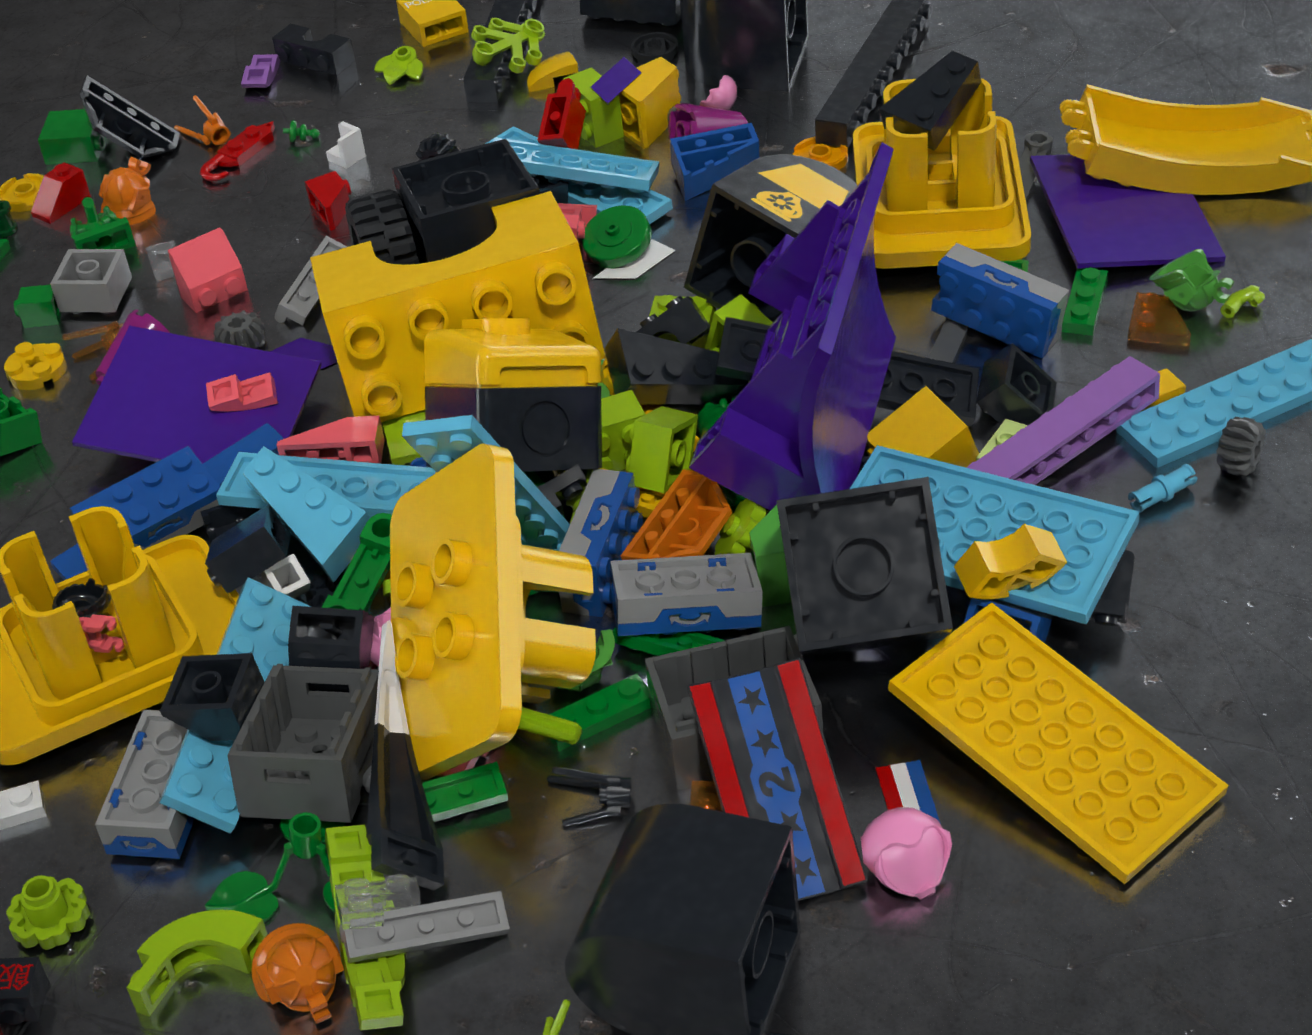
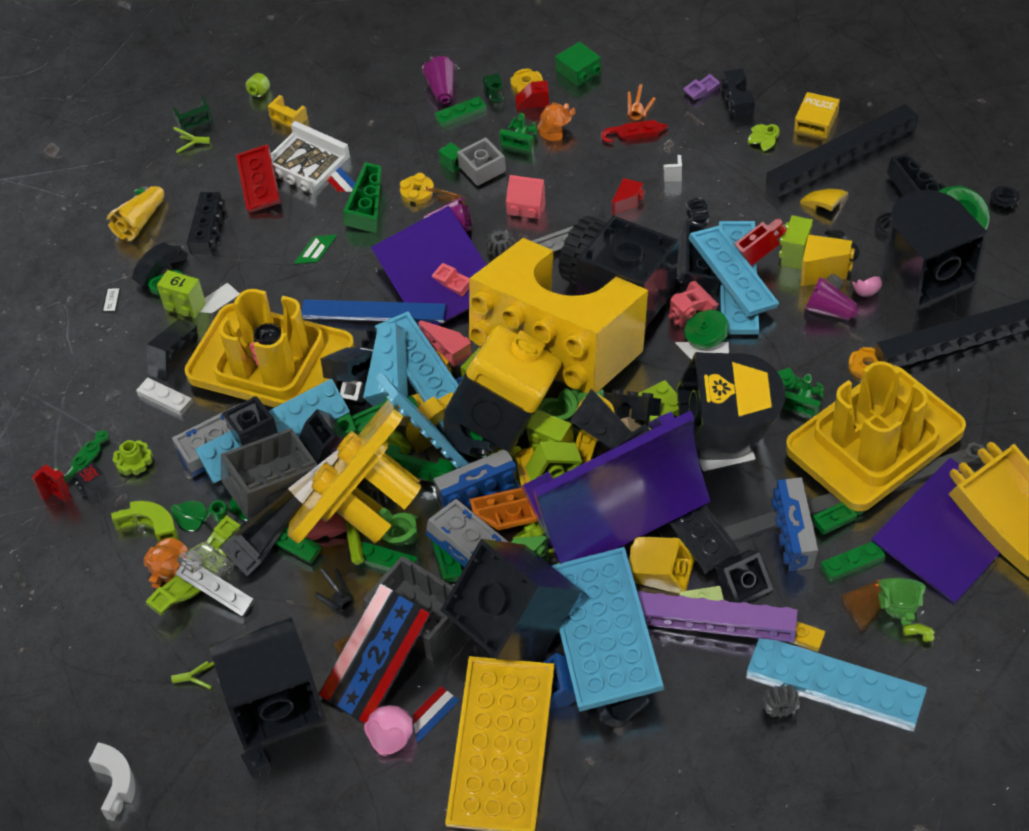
camera: 50 degrees right, 10 degrees up
blue piece [70,446,221,550] -> none
black wedge [80,75,180,159] -> none
clear slope [146,240,176,281] -> none
green hair [283,120,320,143] -> none
lime plant [471,18,545,73] -> none
dark purple sticker [591,57,641,104] -> none
blue wedge [670,123,759,201] -> none
black wedge [879,51,982,151] -> none
yellow brick [954,524,1067,599] -> none
medium azure pin [1128,464,1197,513] -> none

